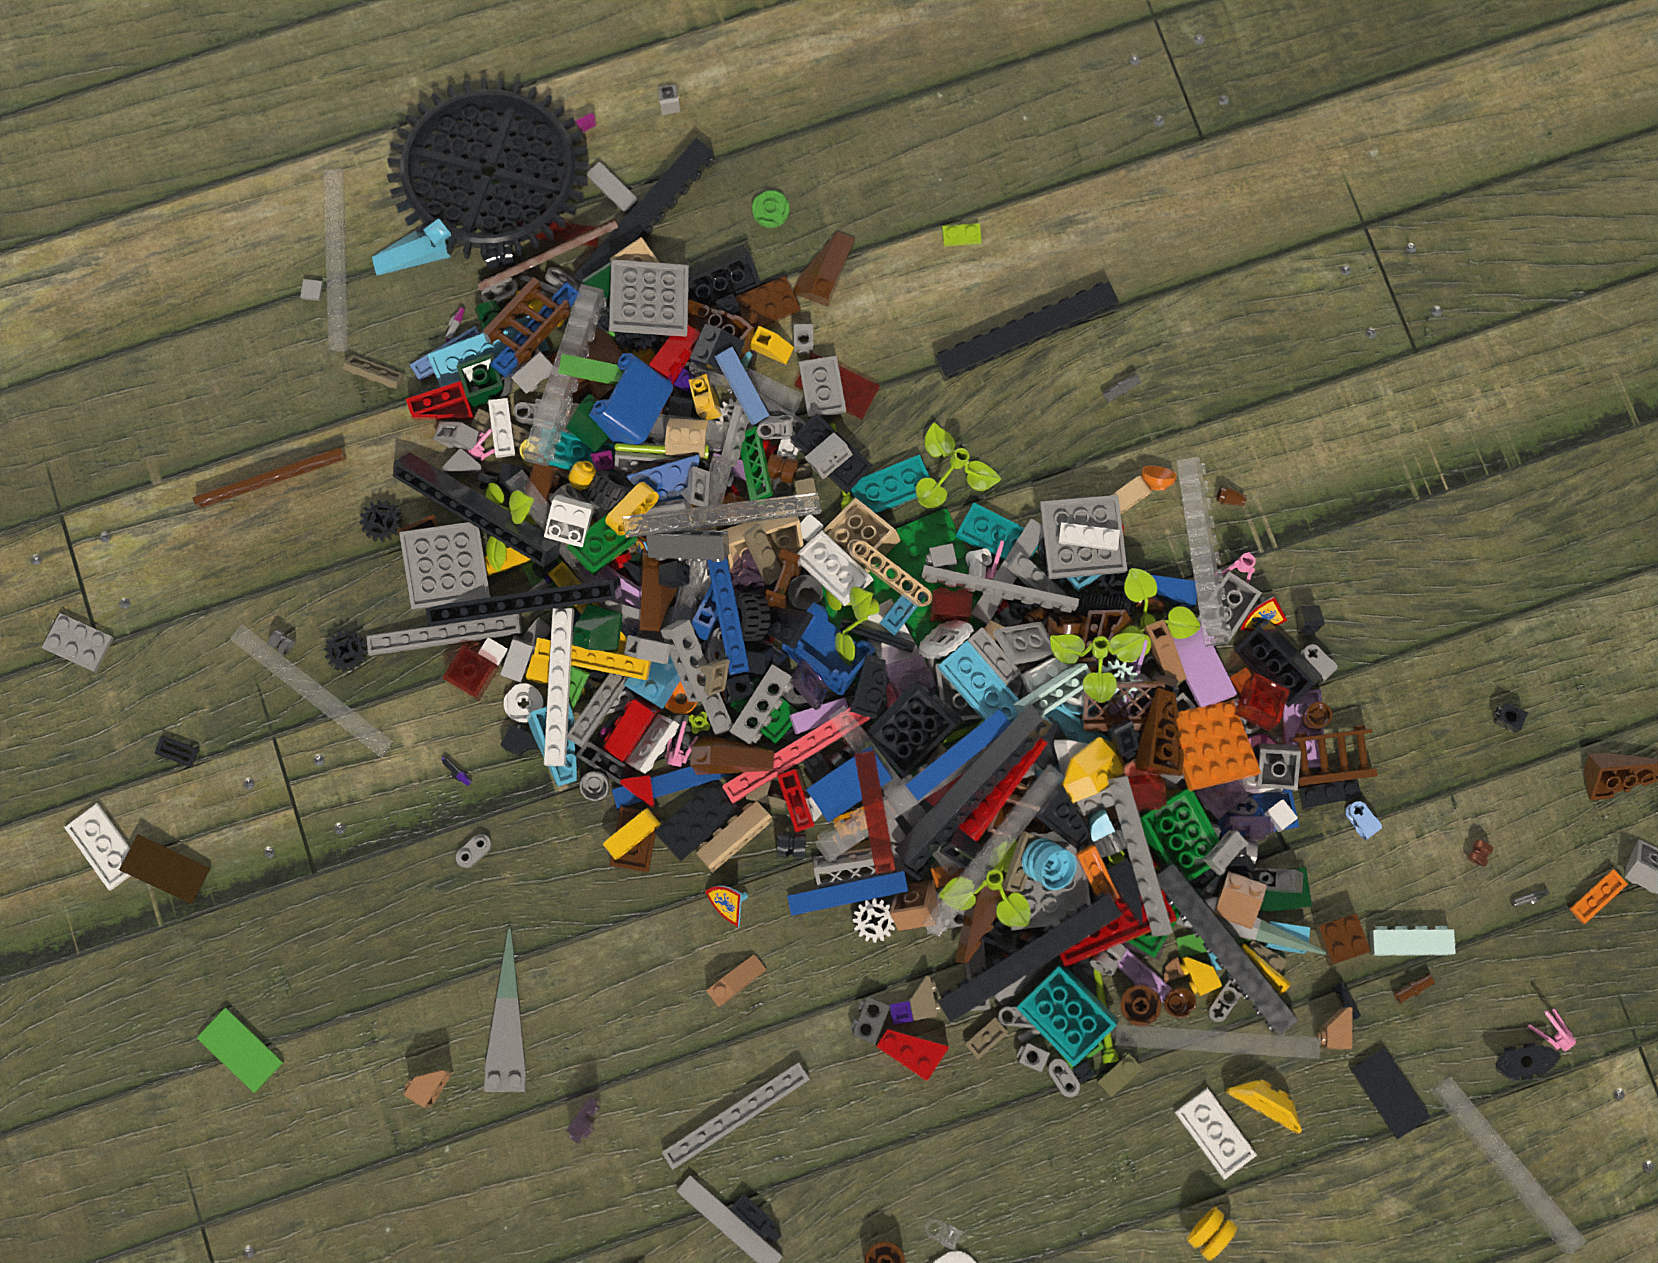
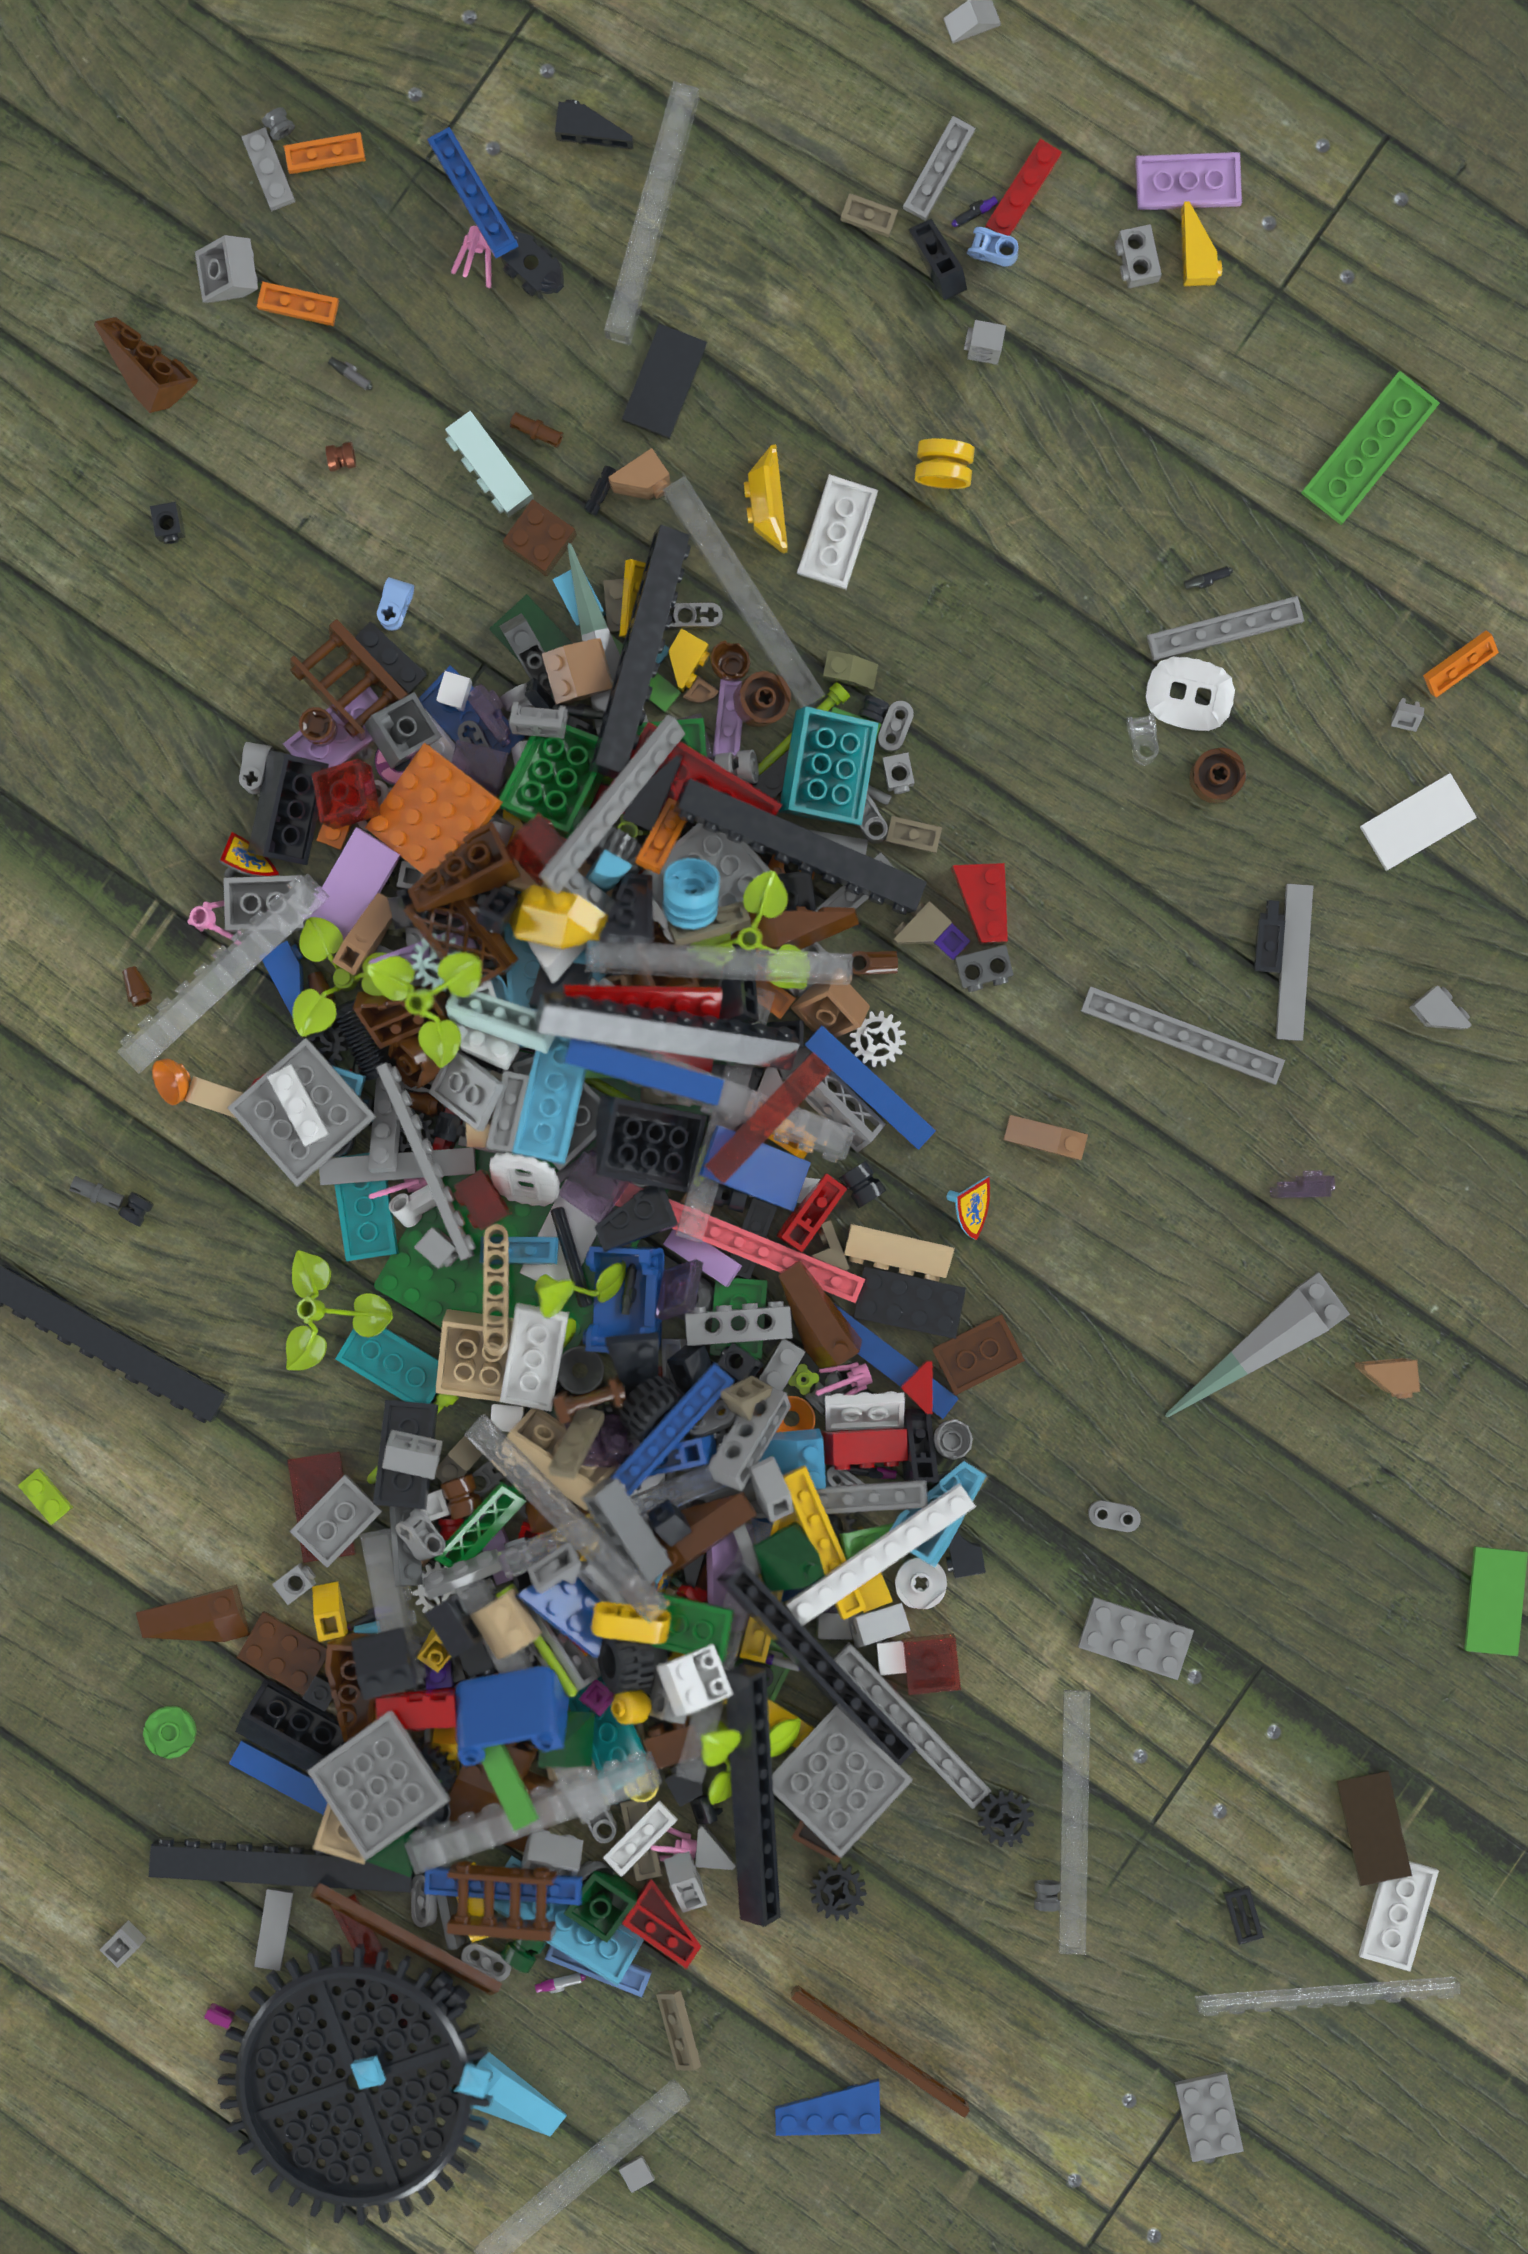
camera: 125 degrees left, 10 degrees up
piece [441,757,472,786] -> none
yellow beam [603,808,660,860] -> none
medium blue tile [714,347,769,425] -> none
black slope [1296,605,1325,636] -> none
none -> black wheel [118,1191,154,1227]
none -> blue tile [229,1739,328,1815]
none -> medium azure tile [351,2056,386,2089]
none -> black hinge [424,1593,484,1659]
none -> blue tile [427,127,518,258]
none -> black slope [555,99,634,150]
none -> black piece [621,1263,637,1315]
none -> blue wing [775,2078,880,2136]
none -> reddish brown piece [845,951,898,976]
none -> light grey plate [1078,1597,1194,1680]
none -> clear plate [1195,1977,1461,2016]

